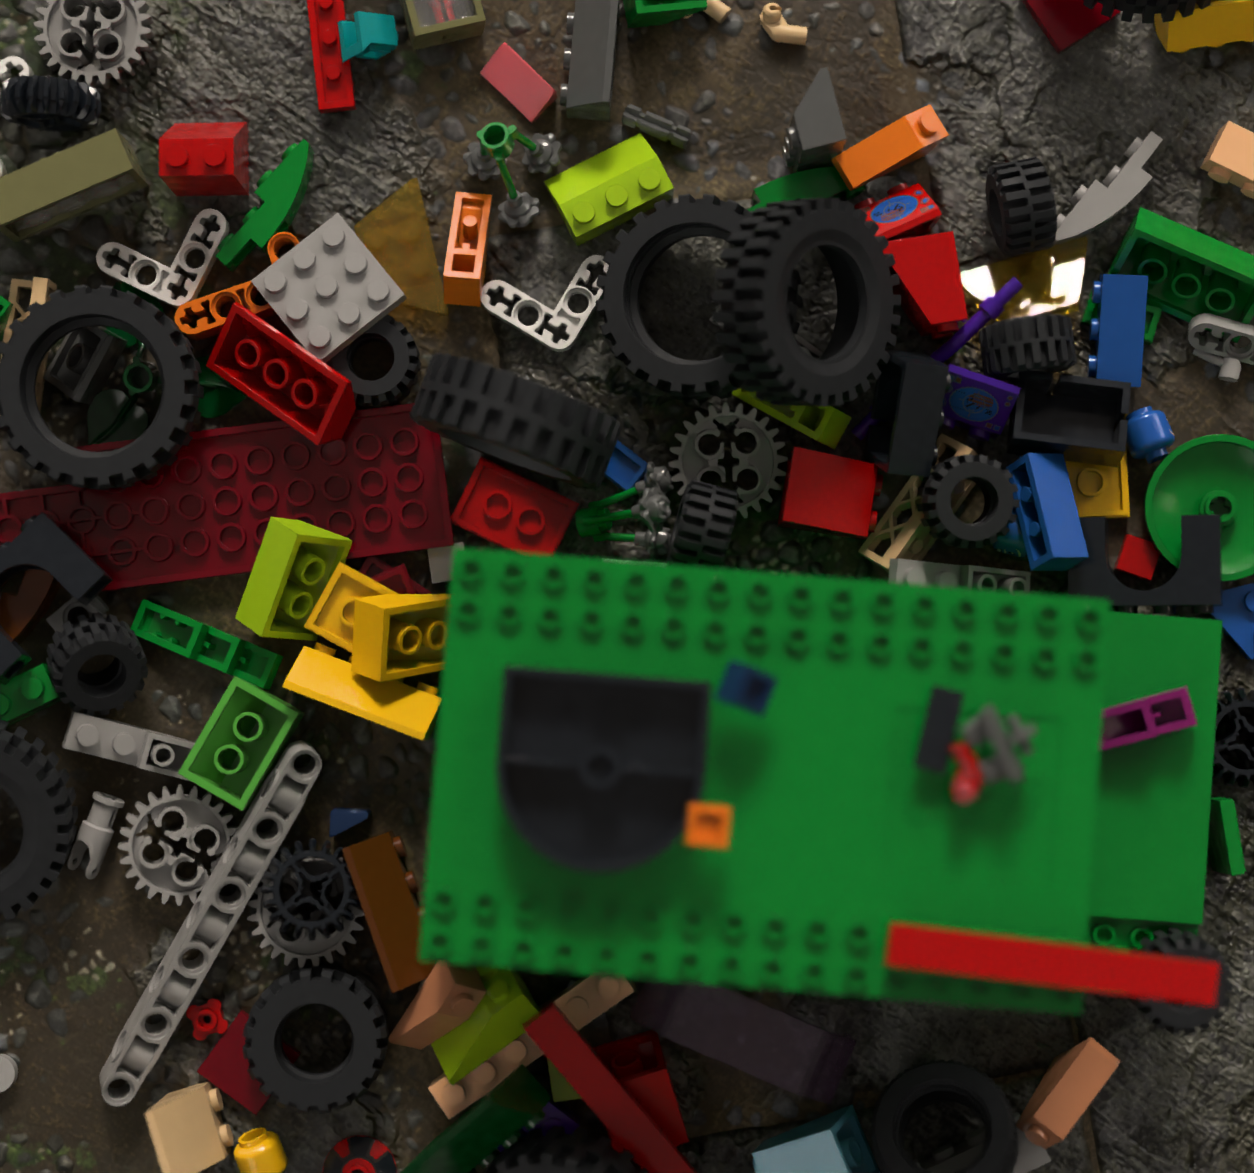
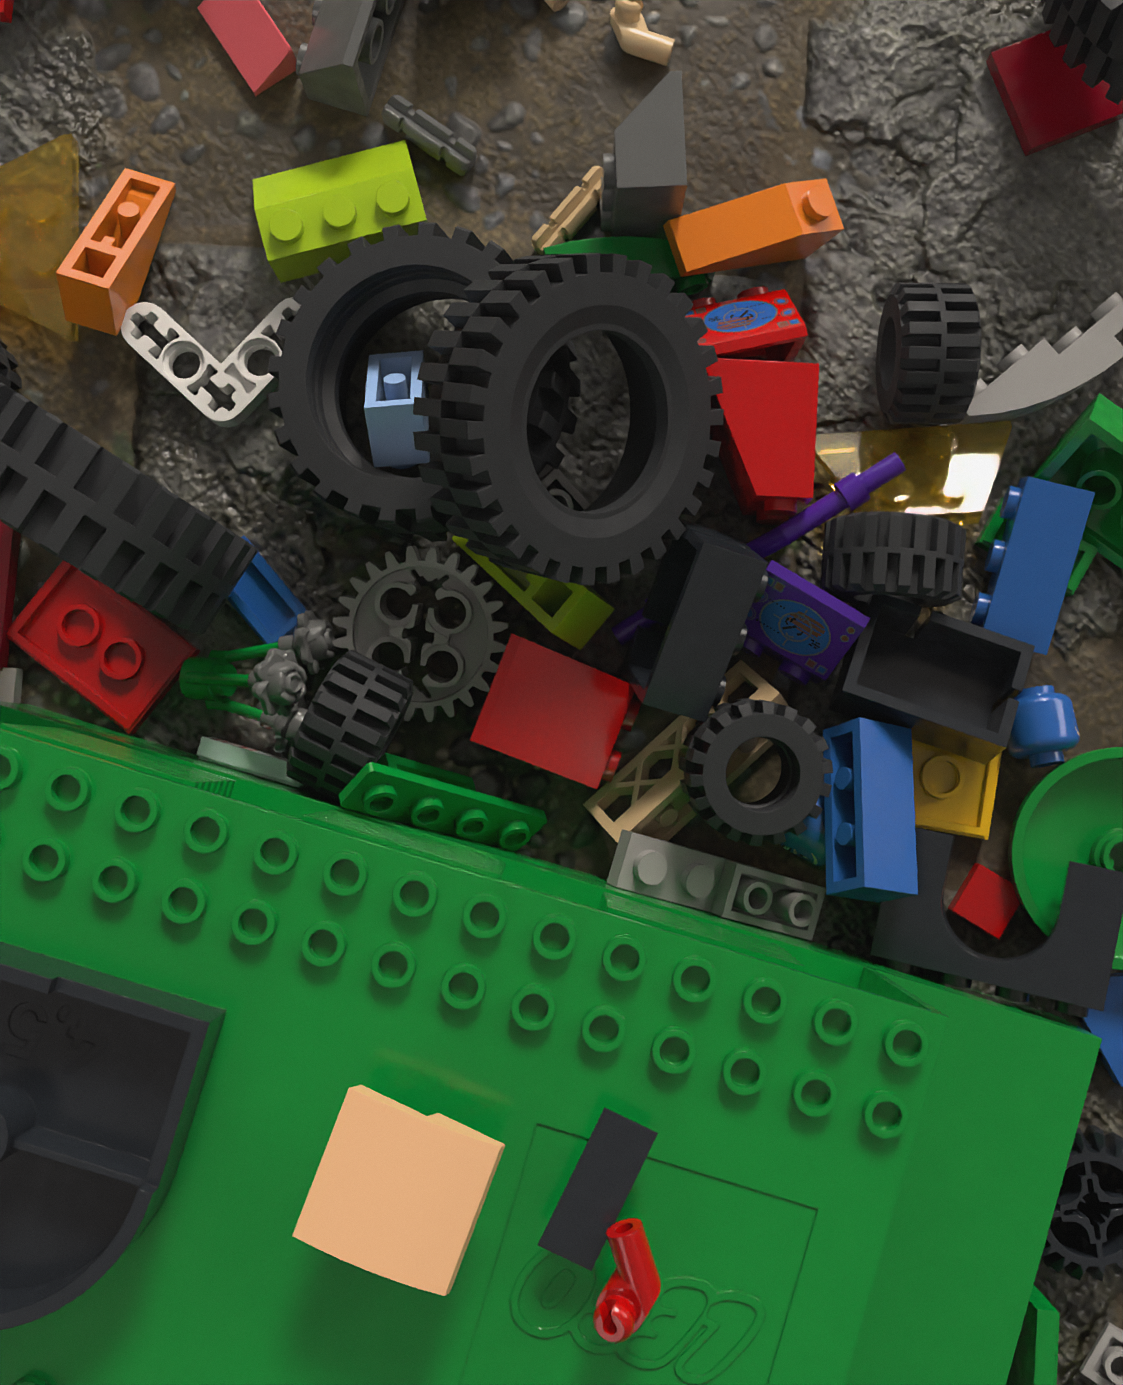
camera: 15 degrees right, 0 degrees up
dark grey plant [463,122,562,228] -> none
orange tile [684,803,731,849] -> none
dark blue slope [716,660,778,717] -> none
dark grey hips [961,703,1038,784] -> none
magenta slope [1100,685,1198,751] -> none
none -> light nougat slope [292,1085,505,1296]
none -> green bracket [339,753,547,851]
none -> light blue brick [364,350,430,469]
none -> tan axle [531,166,603,255]

